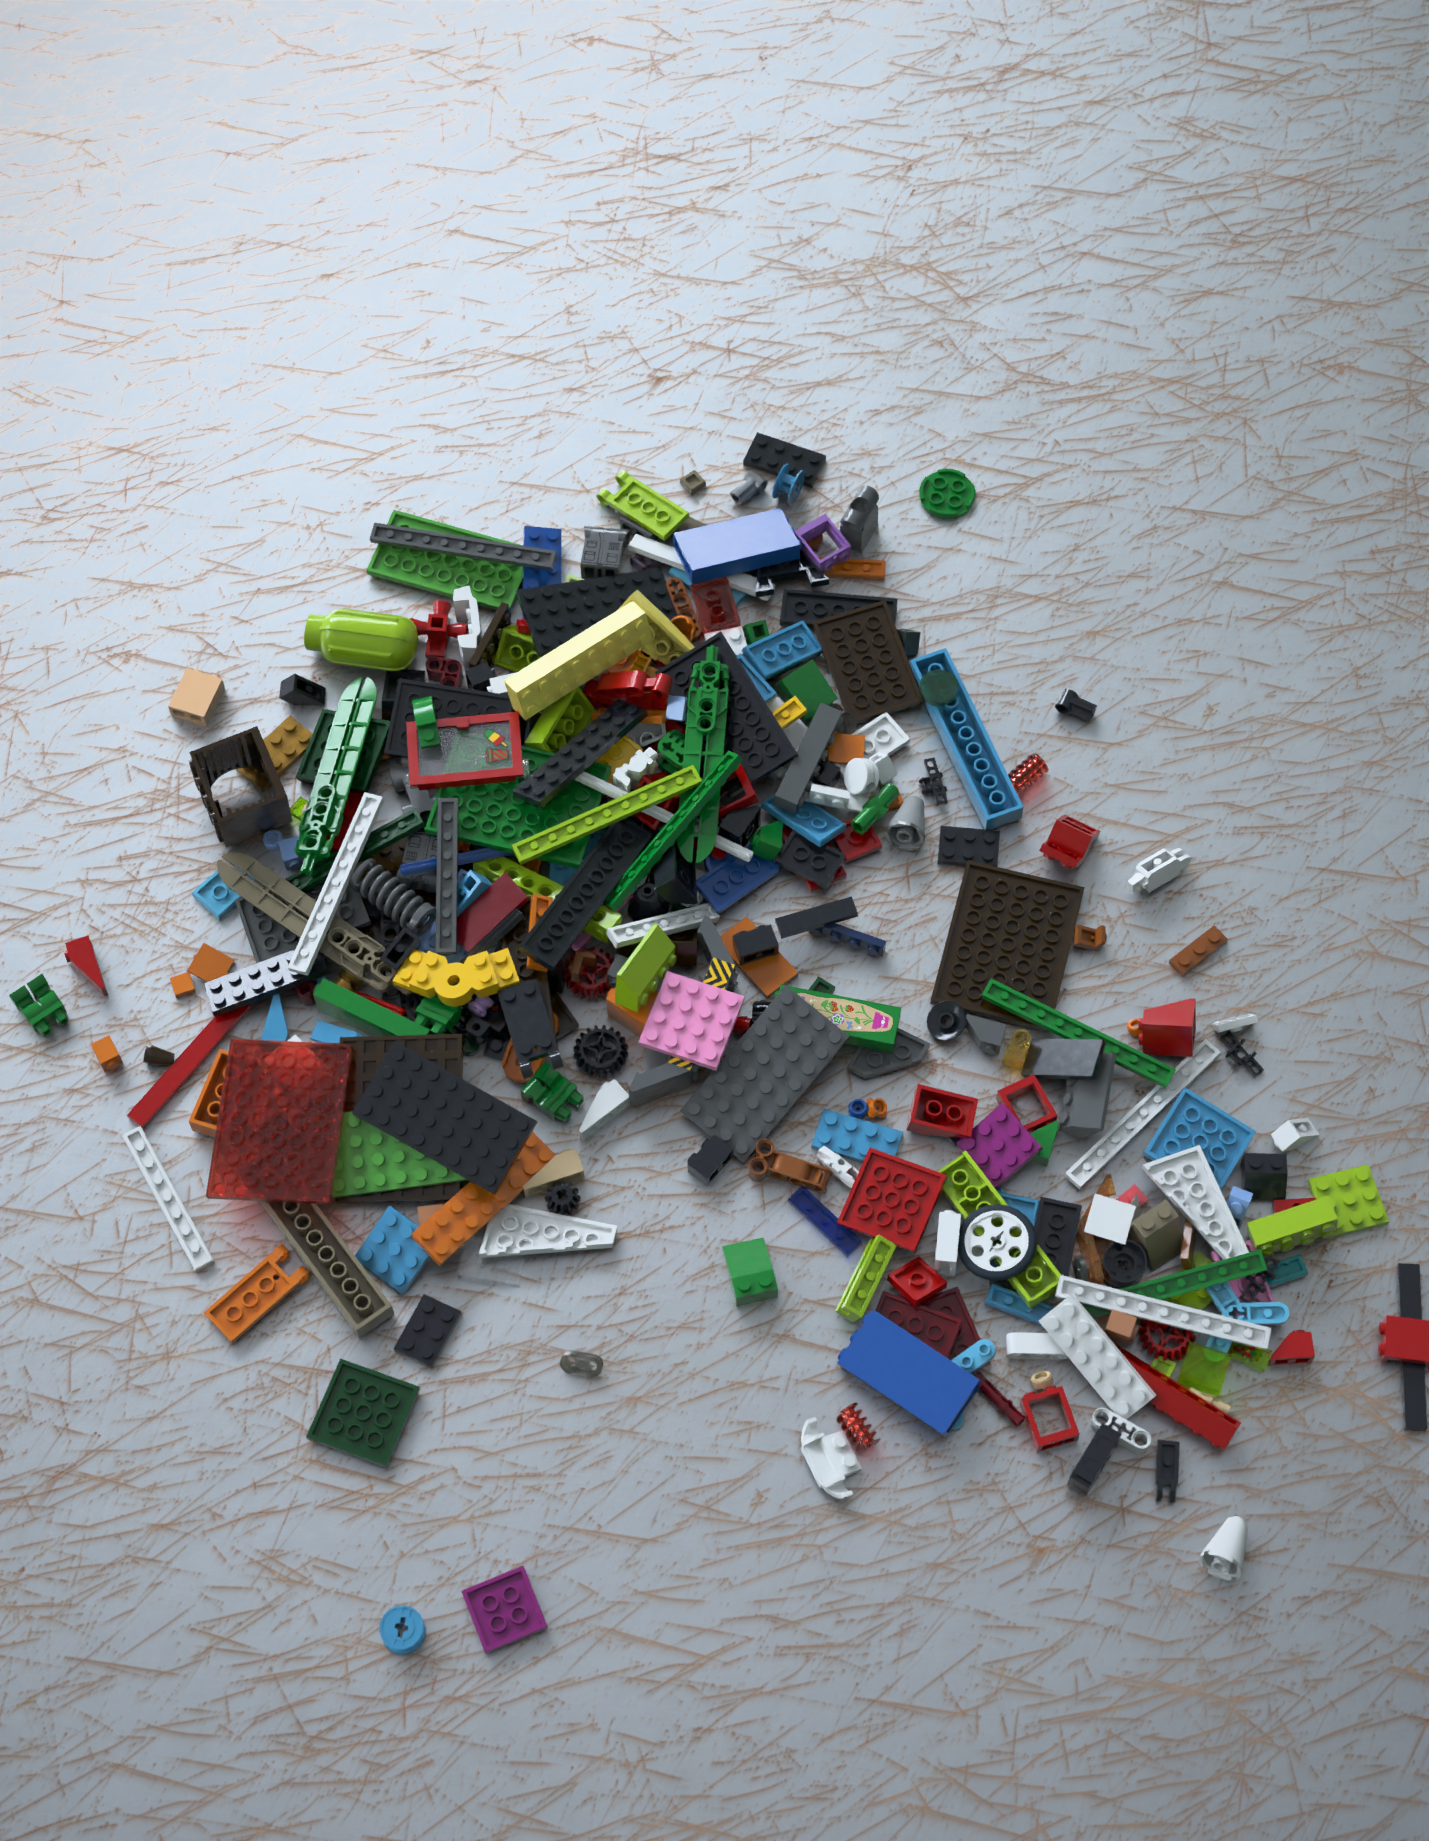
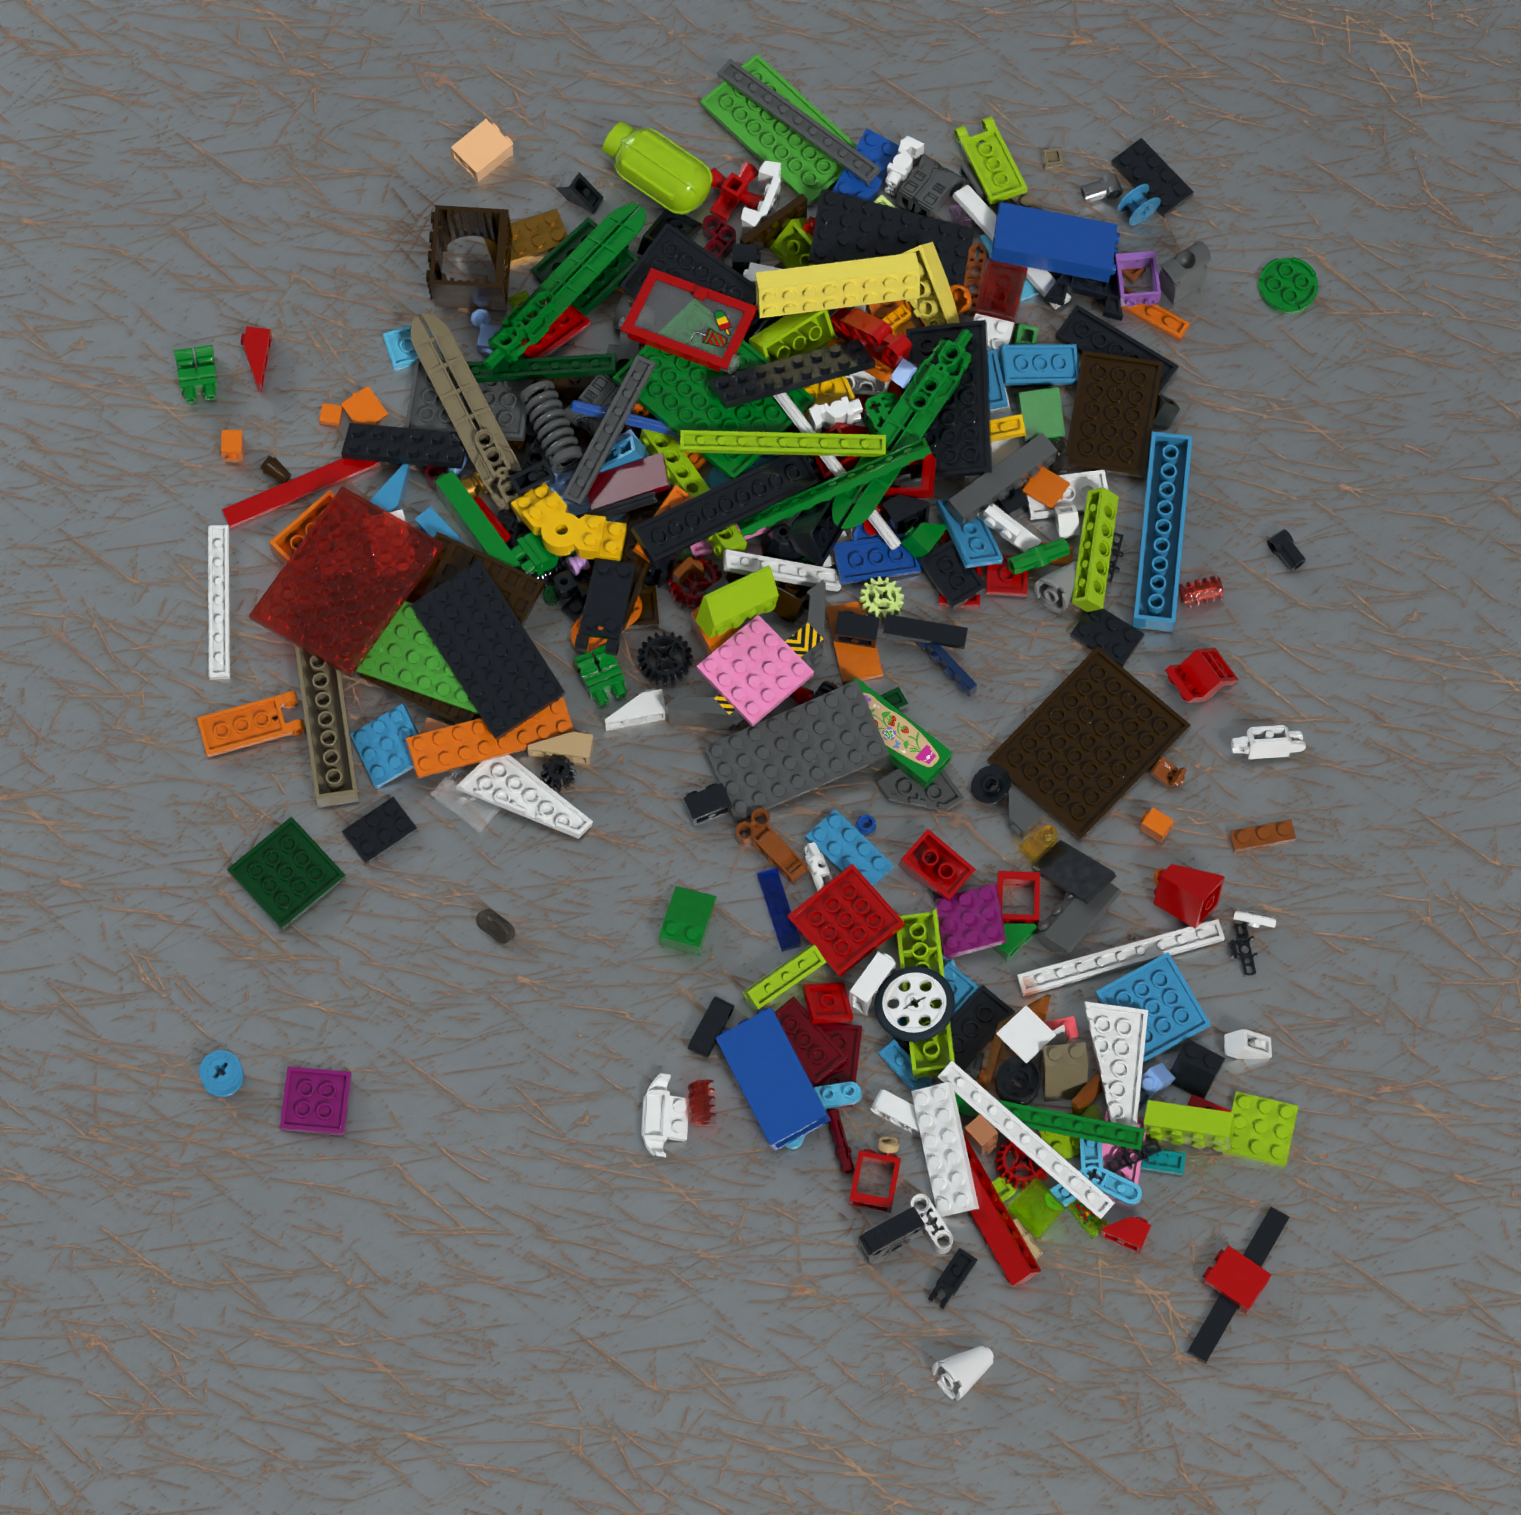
camera: 25 degrees right, 5 degrees up
white plate [288,792,385,976] -> none
green arch [412,696,441,749] -> none
white head [844,758,879,795] -> none
orange plate [866,1098,887,1118] -> none
clear green tile [919,669,959,706] -> none
green plate [981,979,1176,1089] -> none
none -> black beam [687,996,735,1059]
none -> yellowish green gear [859,576,904,621]
none -> white hips [885,136,924,196]
none -> lime brick [1071,487,1119,612]
none -> orange brick [1139,807,1174,844]

